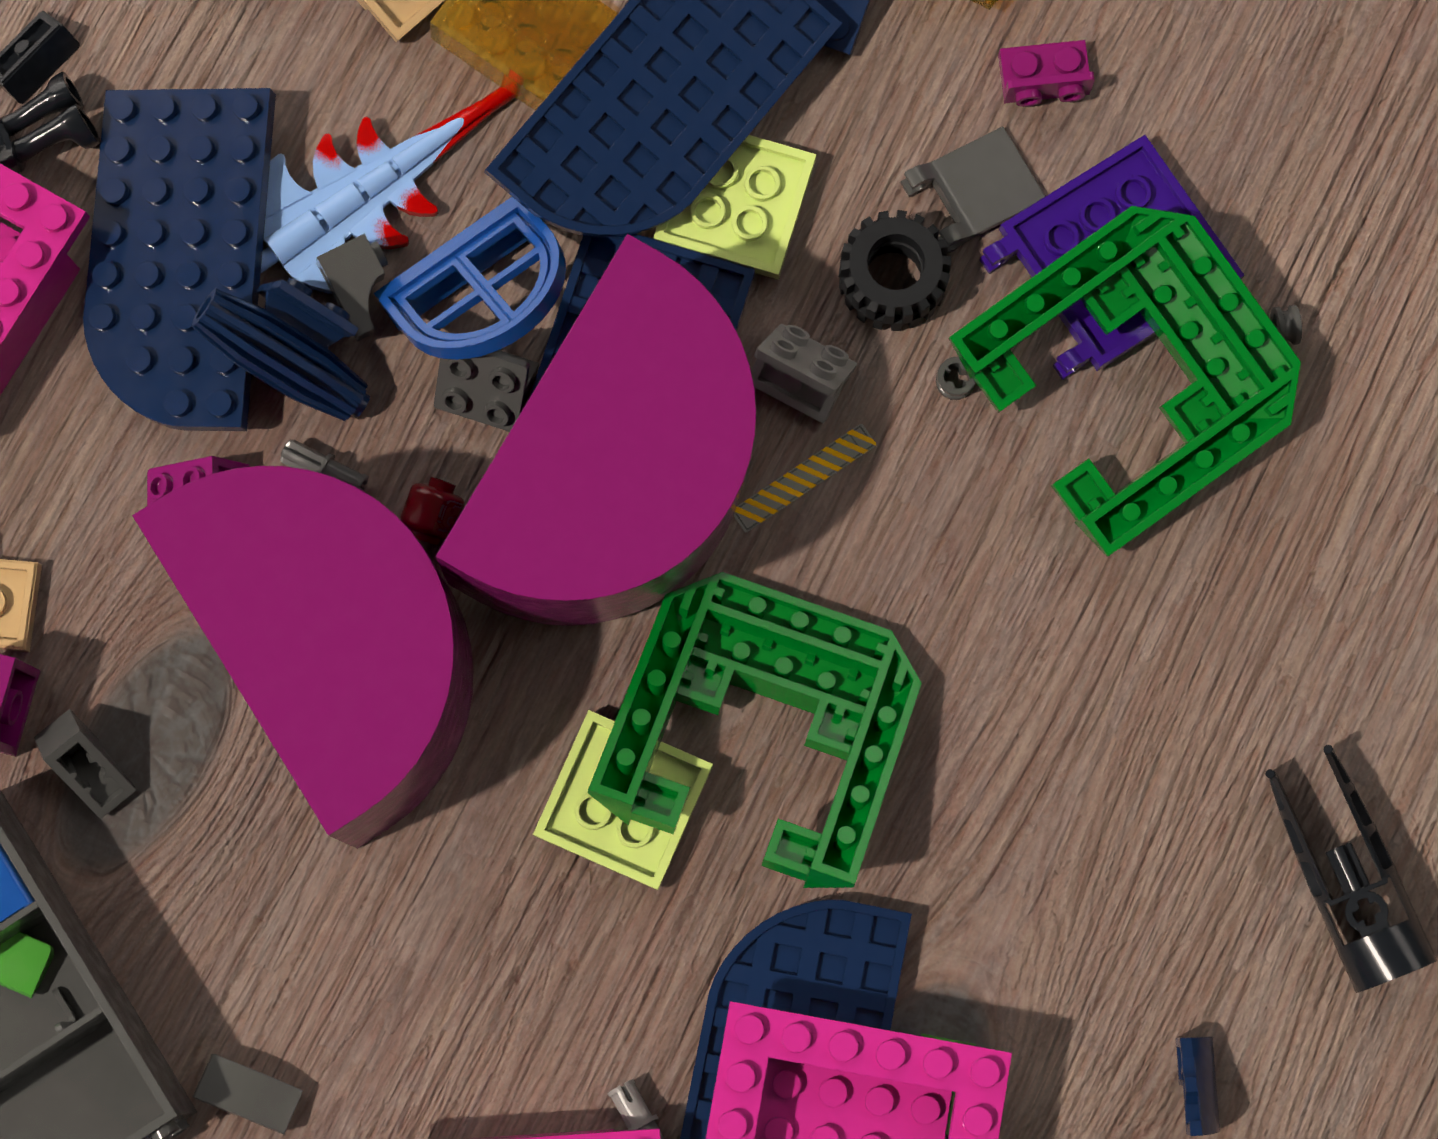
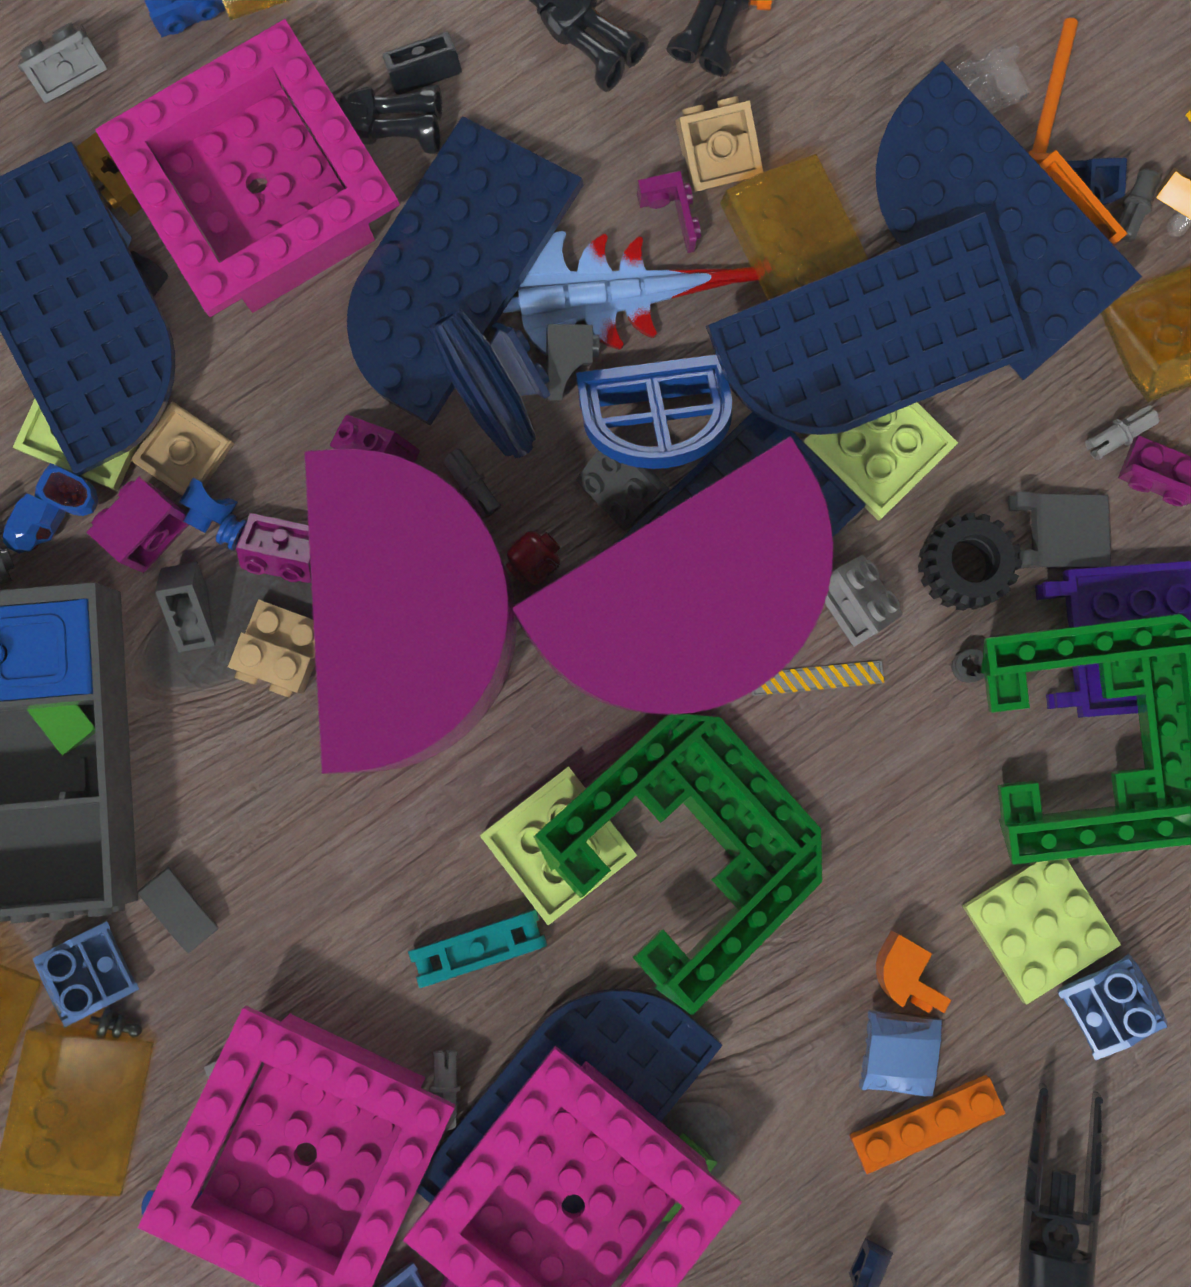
camera: 25 degrees right, 5 degrees up
none -> blue piece [179,478,238,533]
none -> blue bush [216,513,247,551]
none -> tan plate [228,599,316,698]
none -> magenta bracket [236,513,311,583]
none -> teal plate [408,909,548,988]
none -> magenta bracket [637,171,701,253]
none -> orange plate [849,1075,1006,1174]
none -> medium blue slope [859,1010,942,1096]
none -> orange brick [876,930,951,1013]
none -> yellowish green plate [962,859,1121,1005]
none -> medium blue slope [1058,954,1168,1060]
none -> light grey axle [1085,405,1160,460]

